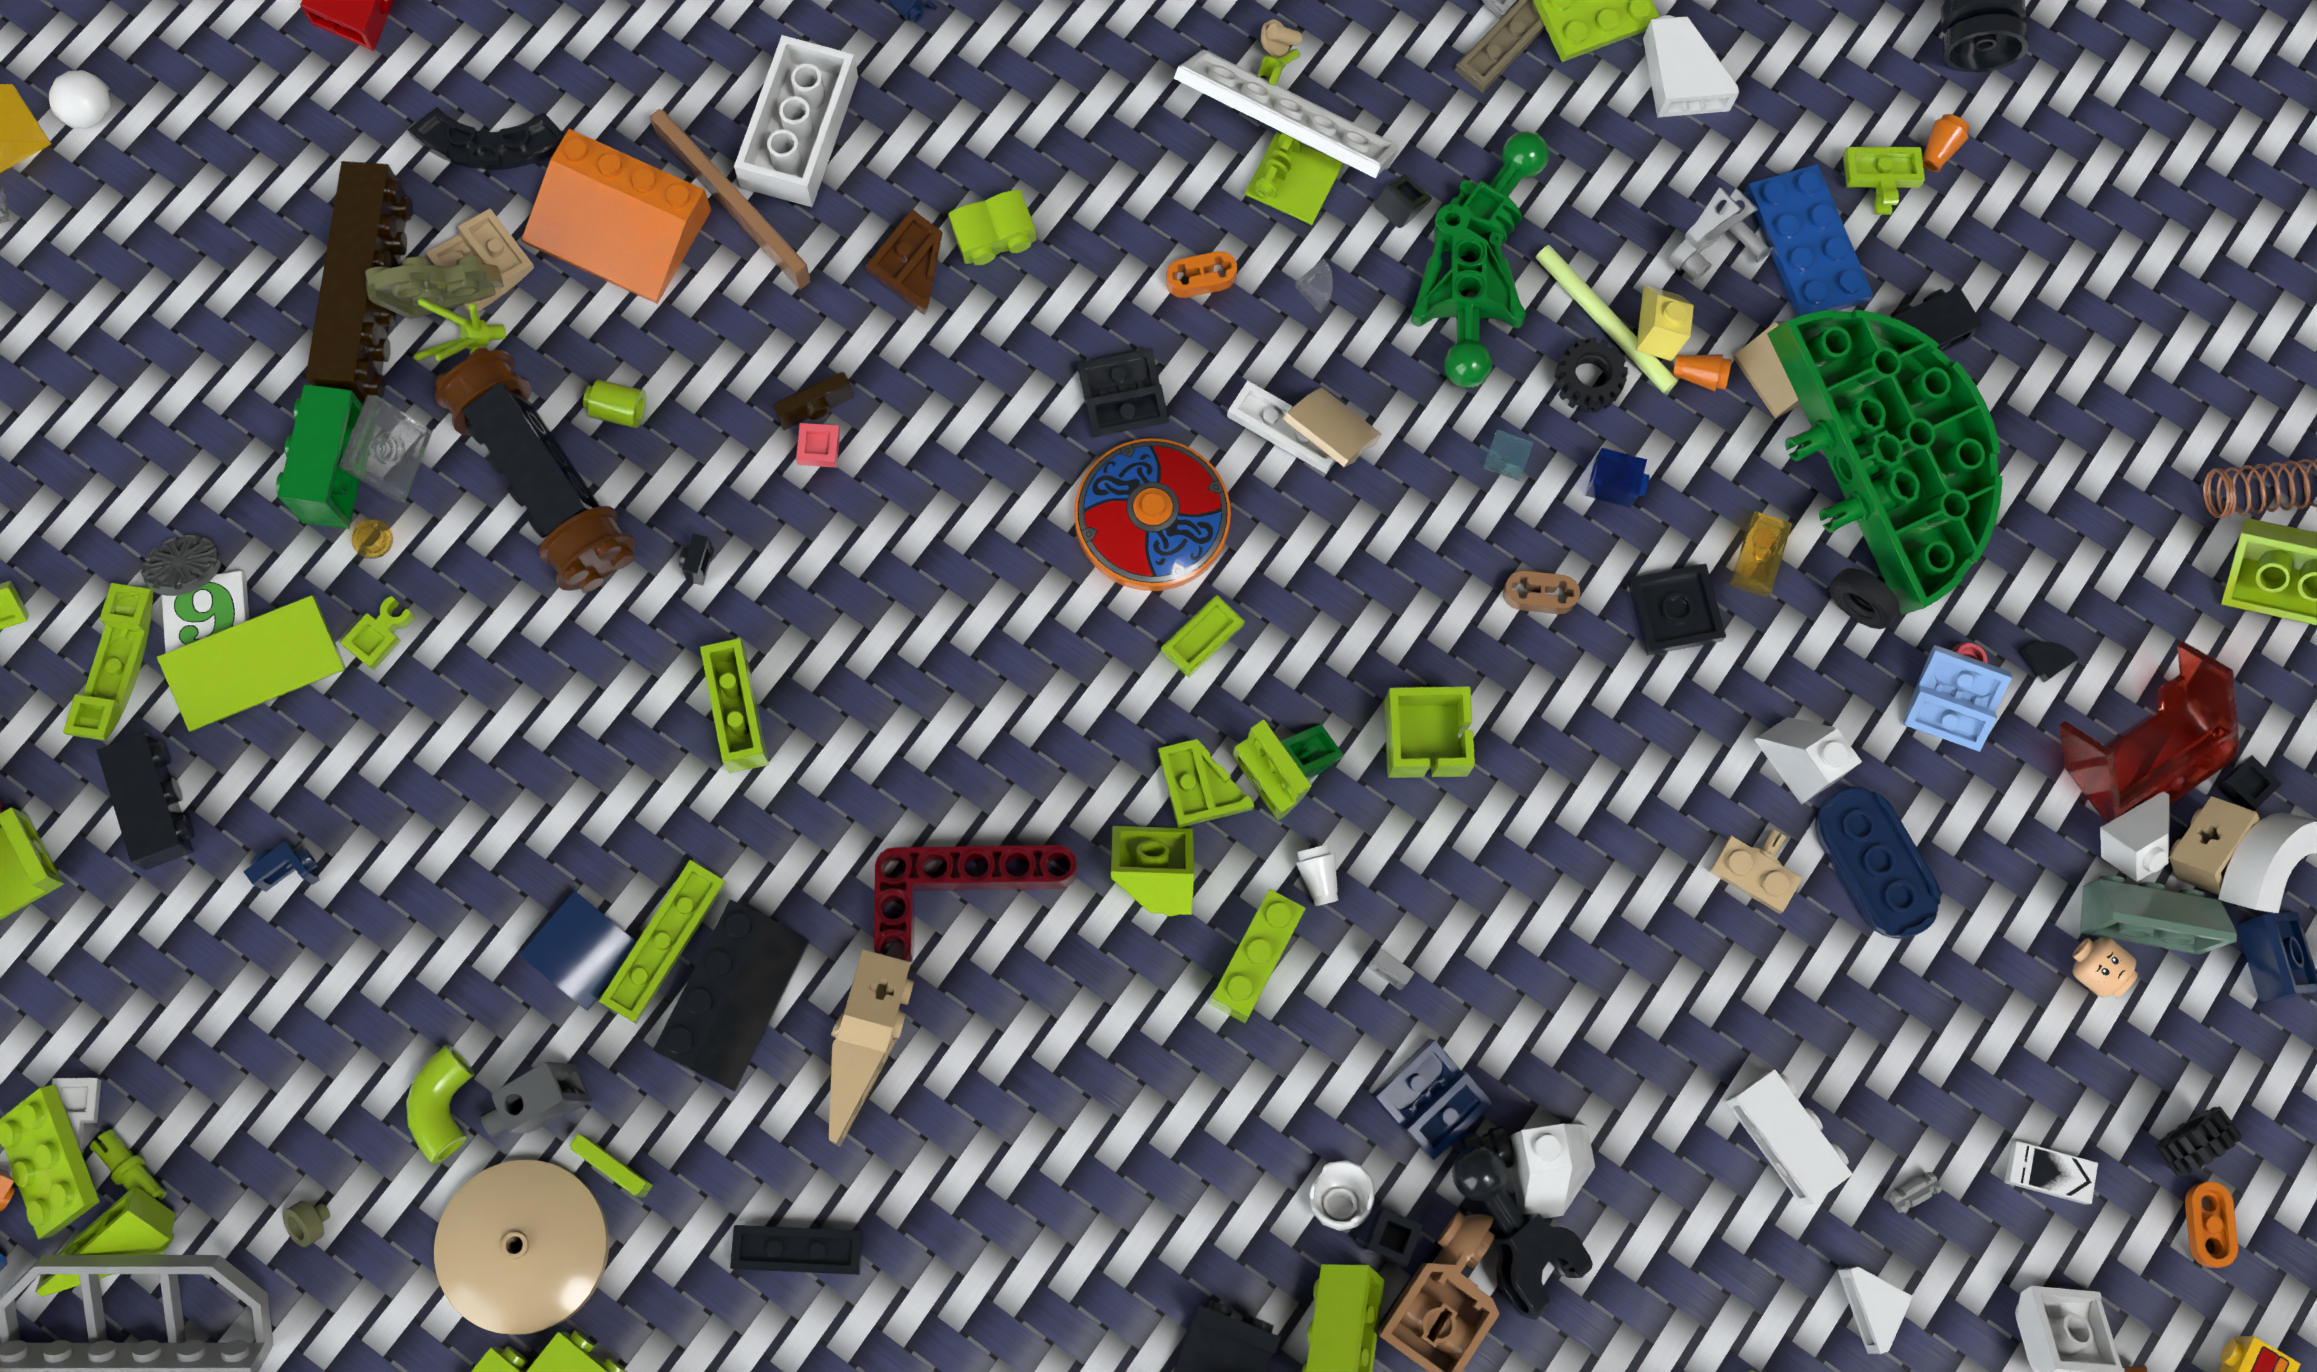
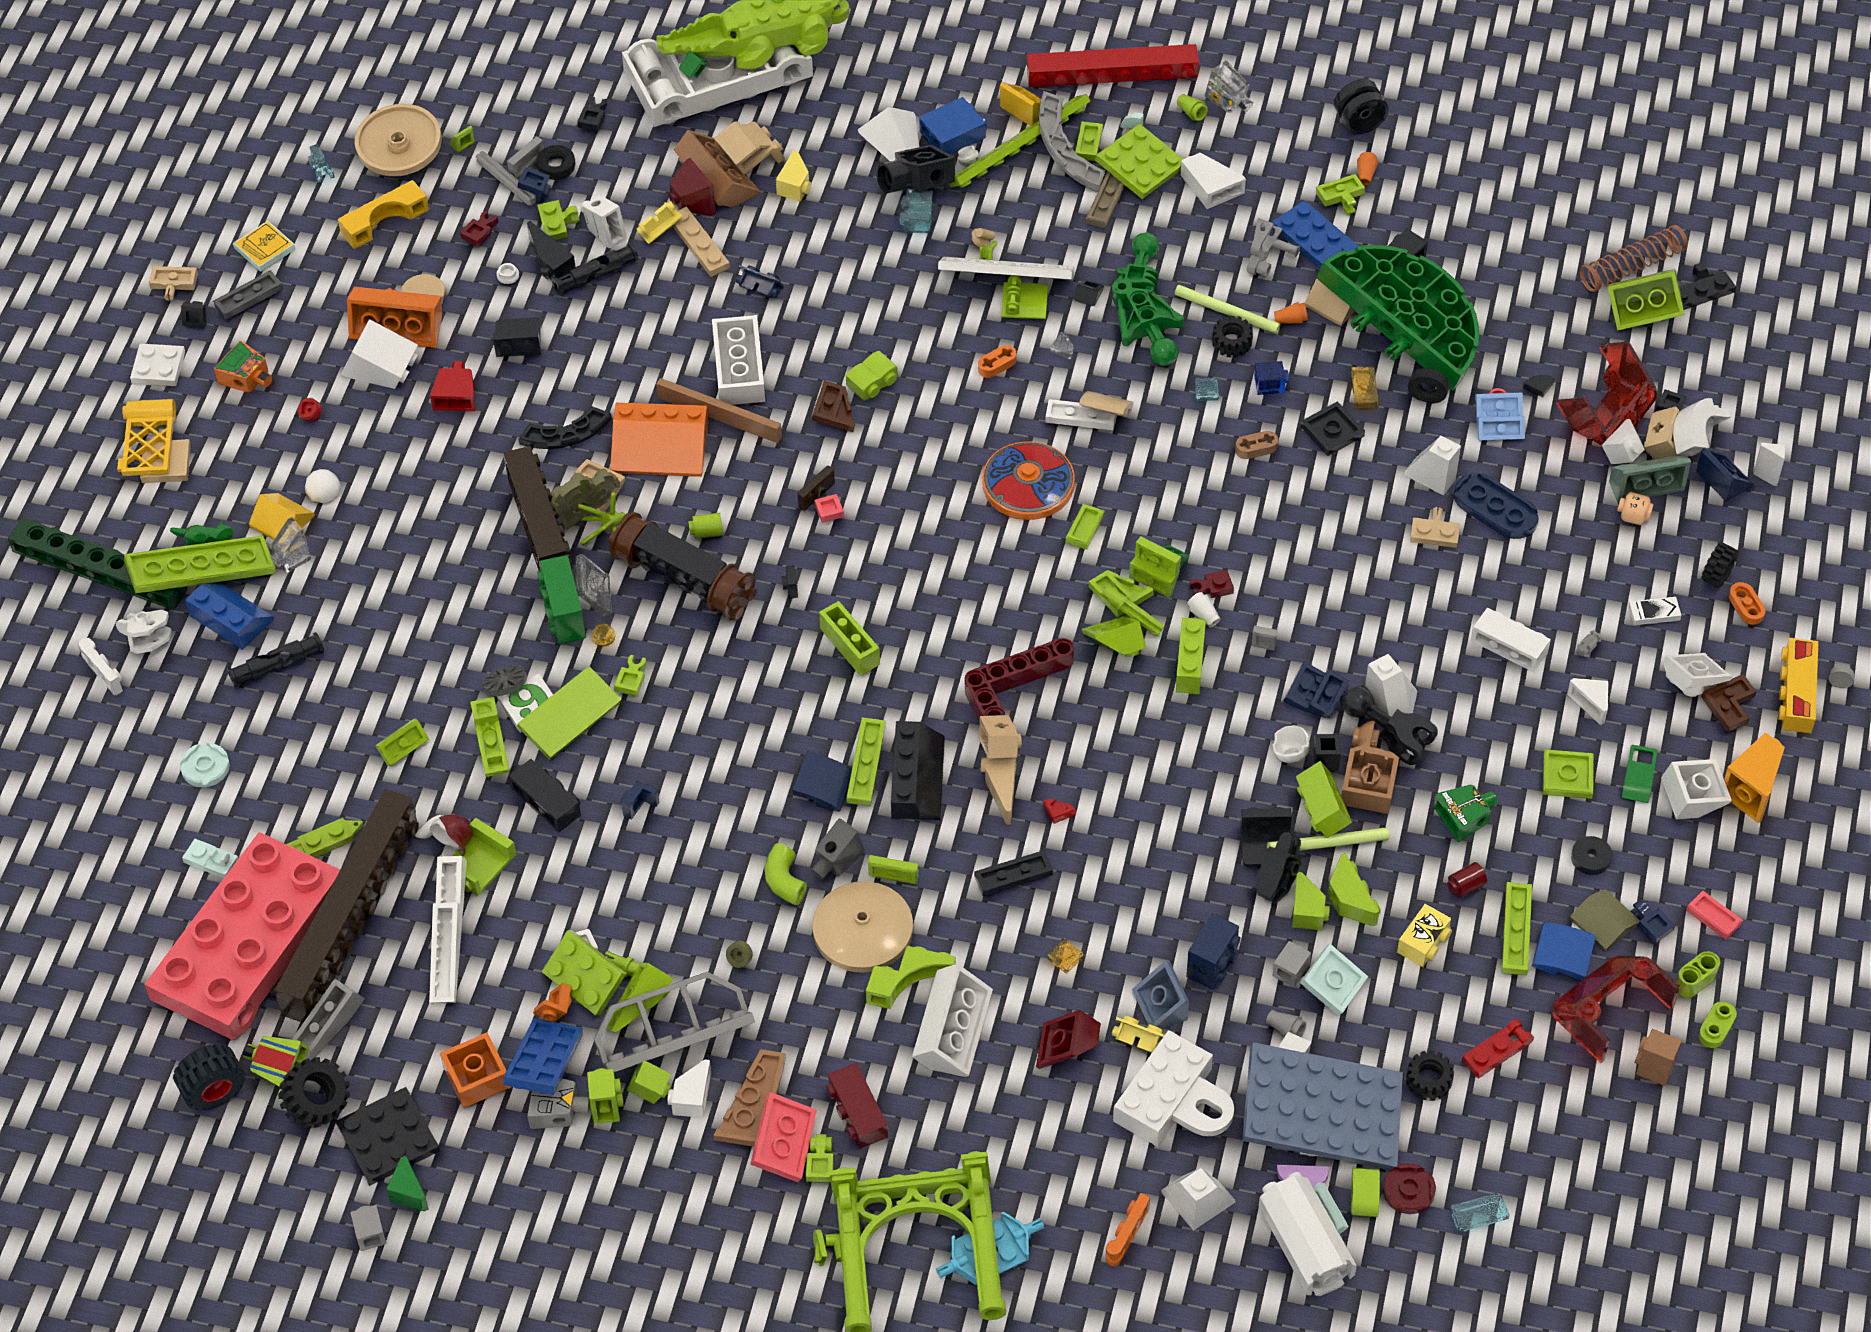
camera: 15 degrees left, 20 degrees down
black slope [1076,348,1169,438] -> none
lime piece [1384,687,1475,778] -> none
light yellow slope [1636,285,1694,361] -> none
none -> red tile [1043,799,1076,824]
none -> lime axle [1100,583,1164,636]
none -> dark red plate [1189,570,1234,598]

